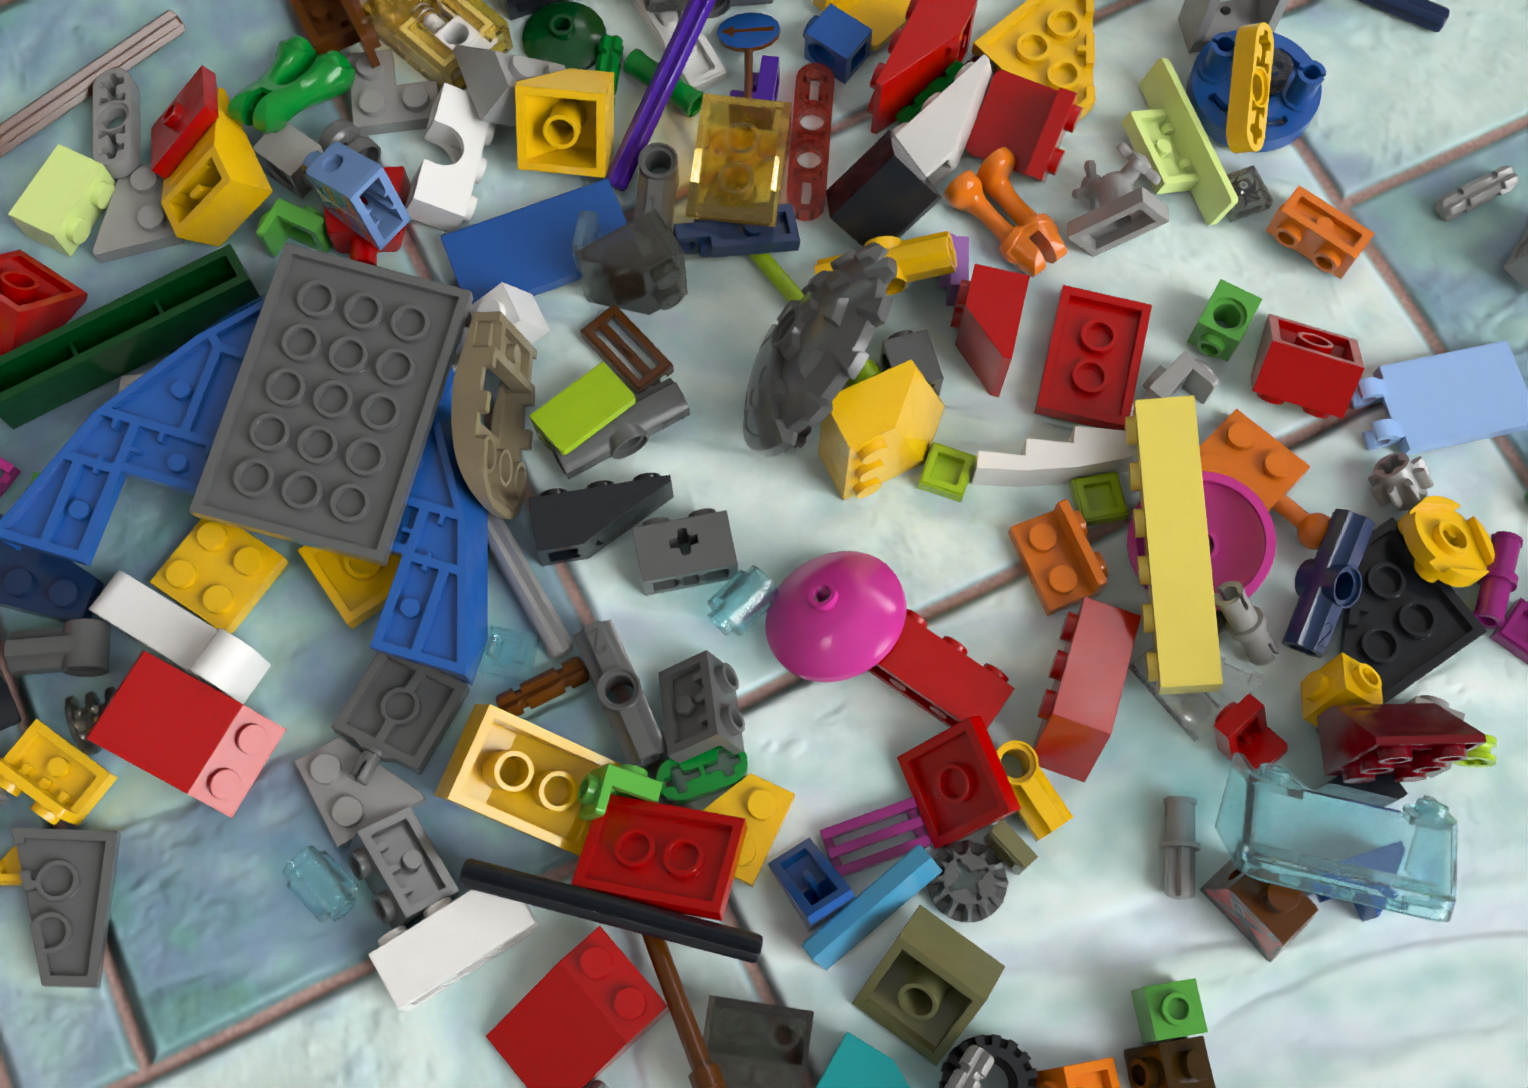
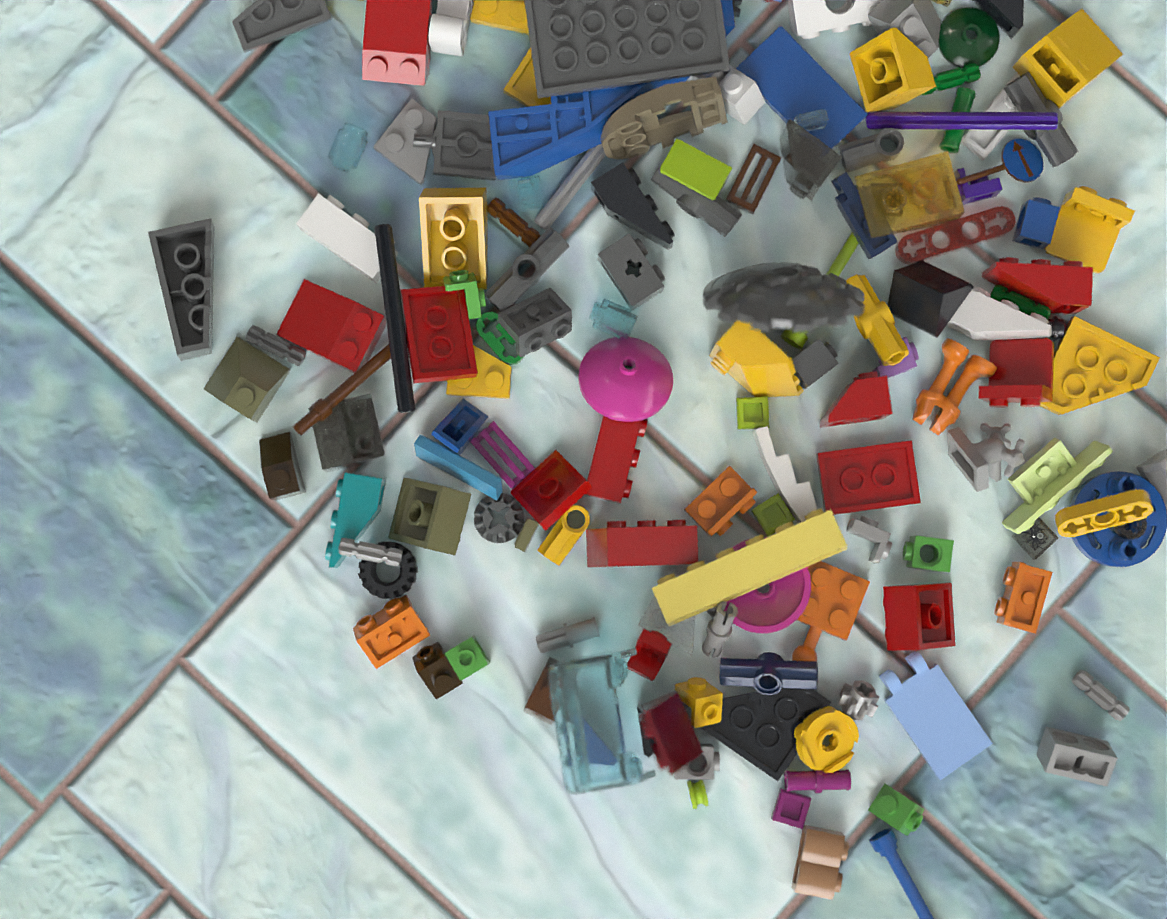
camera: 70 degrees right, 15 degrees up
dark grey bracket [347,806,459,930] -> none

